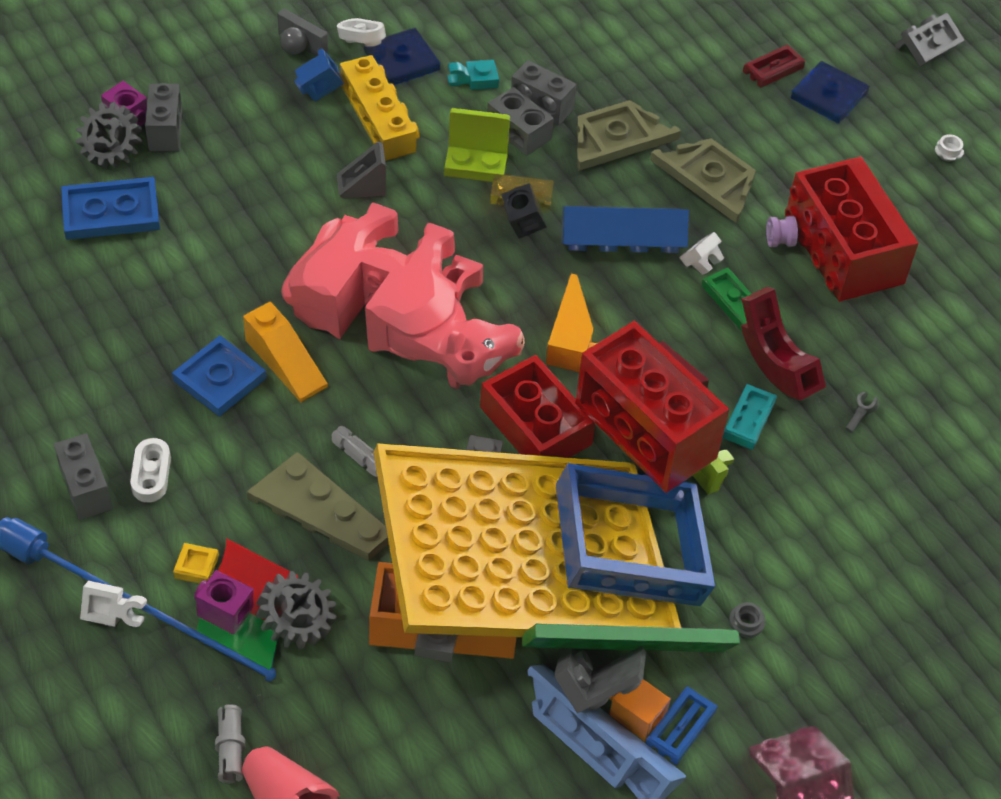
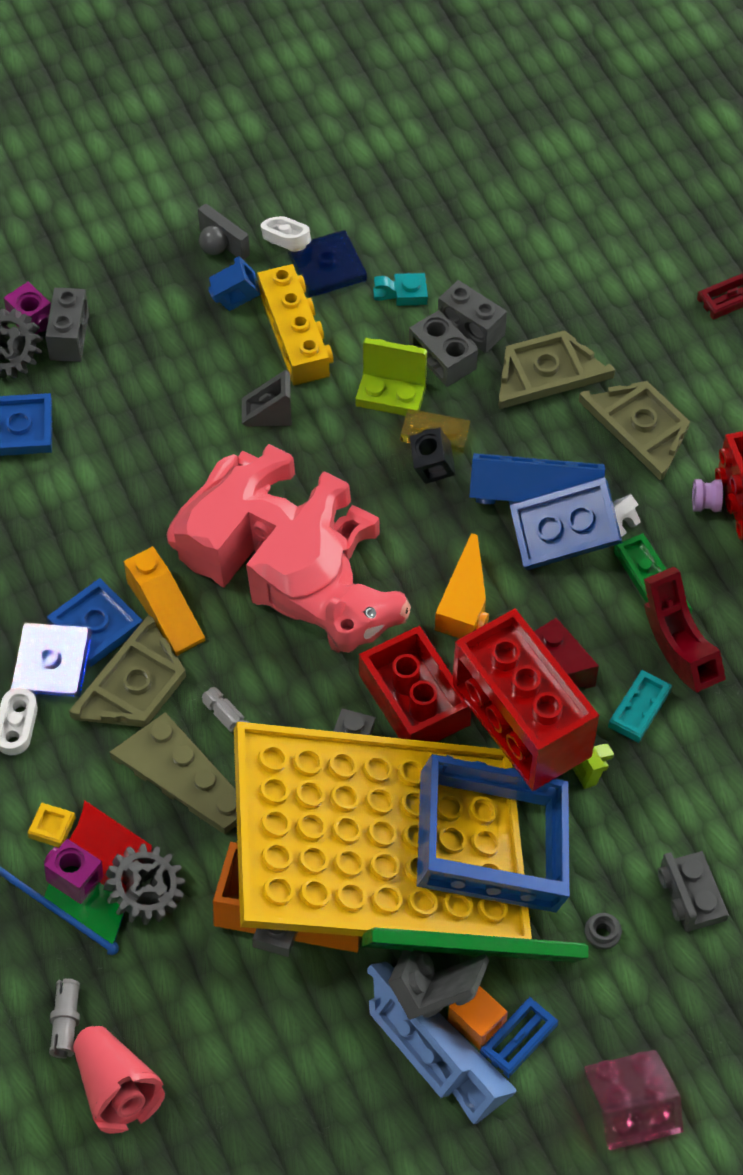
camera: 10 degrees right, 5 degrees up
none -> plate [12,623,92,697]
none -> olive wing [69,615,186,727]
none -> plate [510,477,623,570]
none -> dark grey bracket [658,851,729,932]

